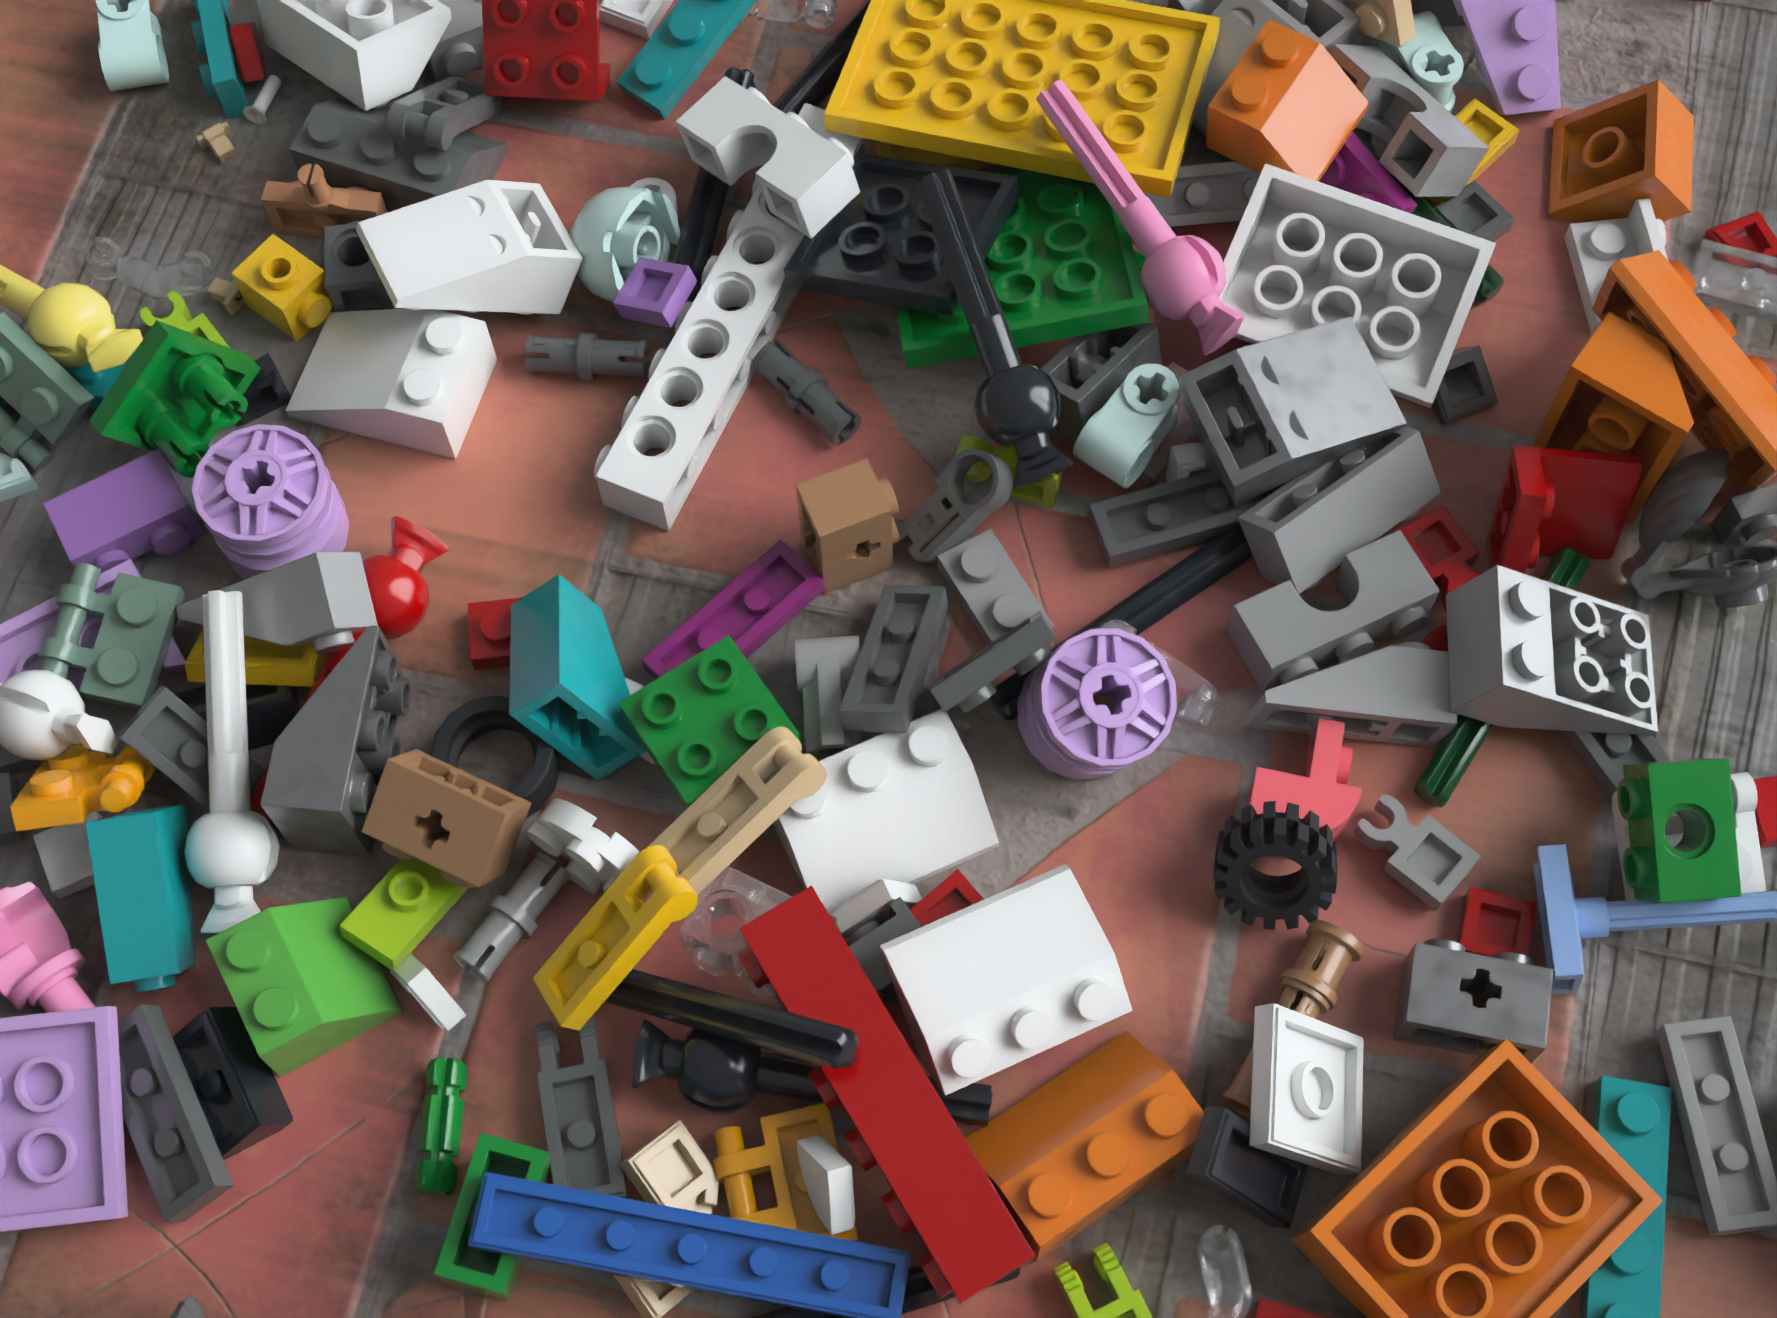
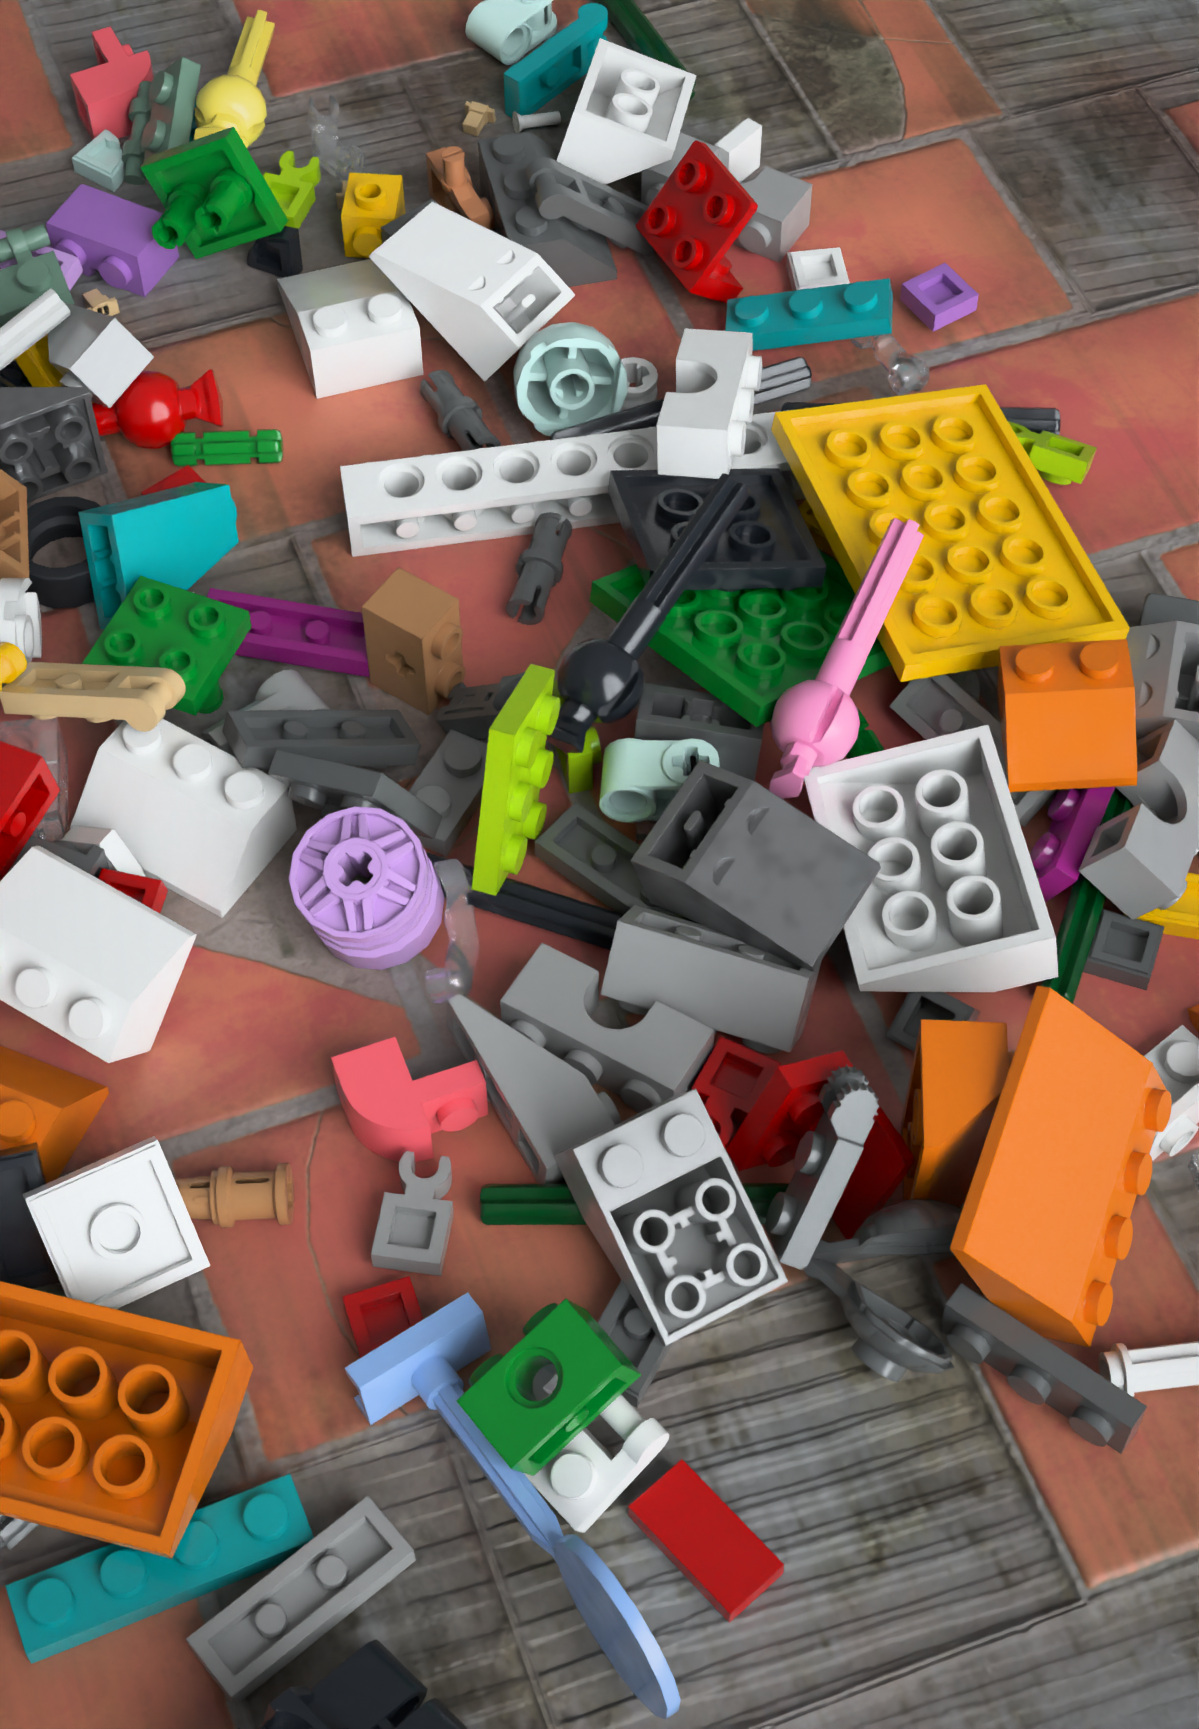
camera: 55 degrees right, 10 degrees down
lavender wheel [192,424,350,579] -> none
red tile [228,21,266,83] -> none
medium lavender plate [613,257,697,328] -> none
black tyre [1213,801,1338,930] -> none
flat silver brick [1393,939,1554,1064] -> none
none -> tan piece [82,288,120,316]
none -> green axle [171,429,284,467]
none -> lime plate [472,664,560,896]
none -> hinge [765,1065,880,1270]

